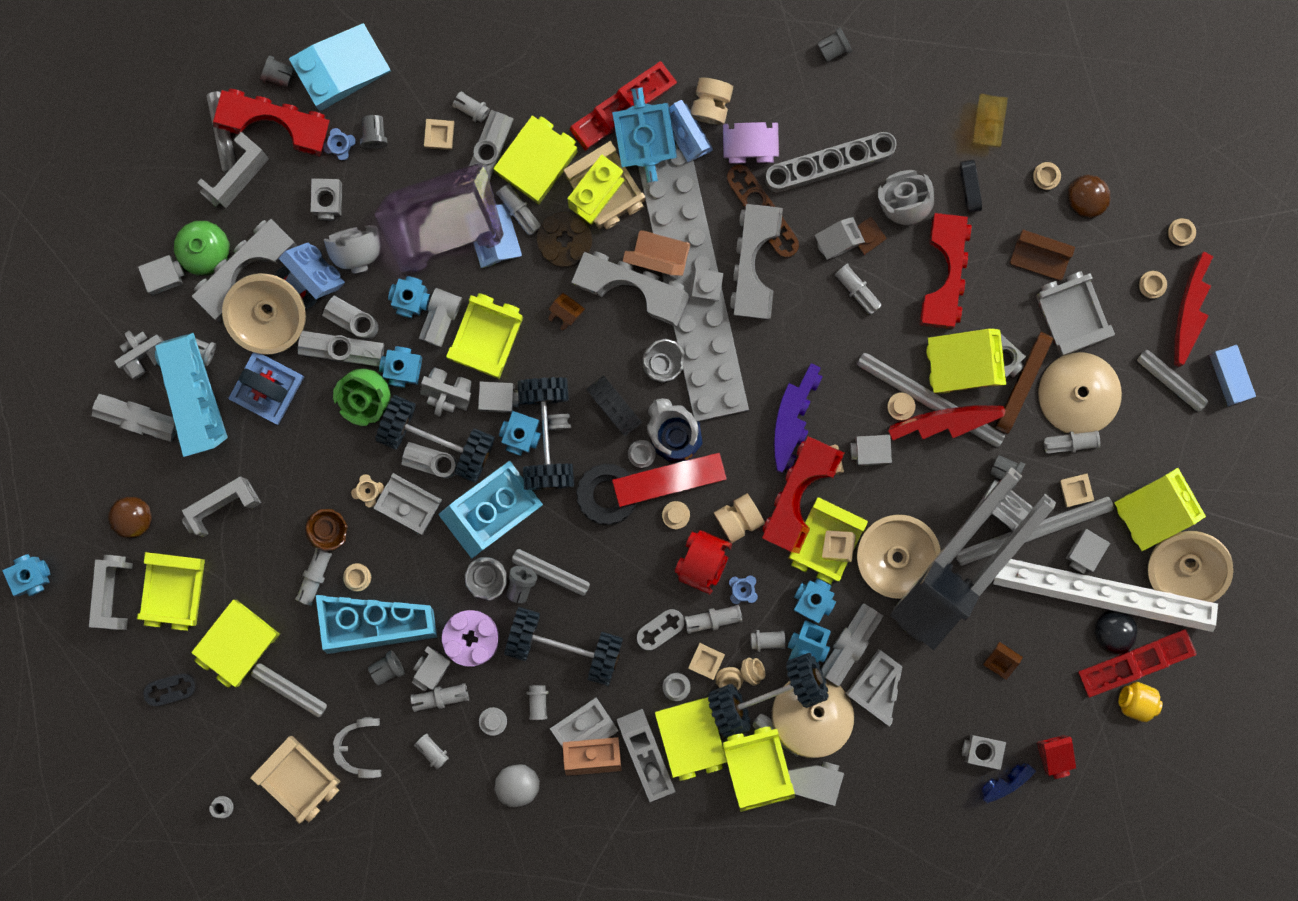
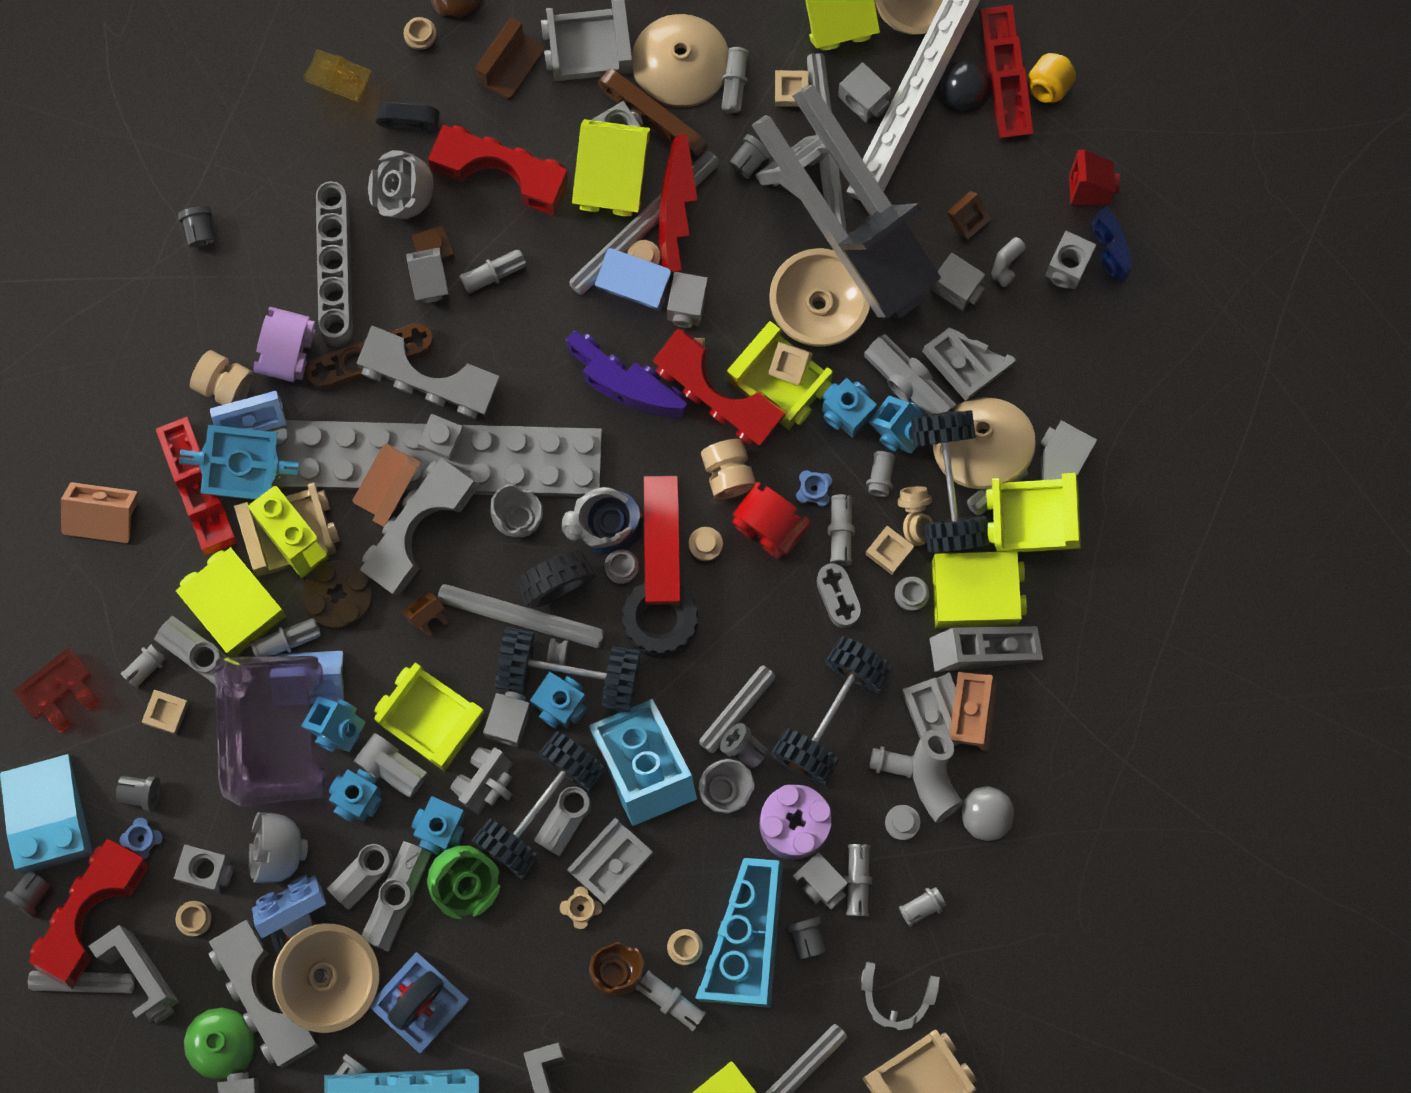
camera: 80 degrees left, 10 degrees down
none -> clear red plate [13,647,100,733]
none -> nougat panel [61,482,138,543]
none -> tan plate [175,901,212,937]
none -> dark azure brick [301,696,366,752]
none -> light grey axle [438,584,604,648]
none -> light blue panel [595,248,671,311]
none -> light grey cylinder [912,730,964,823]
none -> light grey brick [930,252,985,311]
none -> light grey arm [991,237,1026,287]

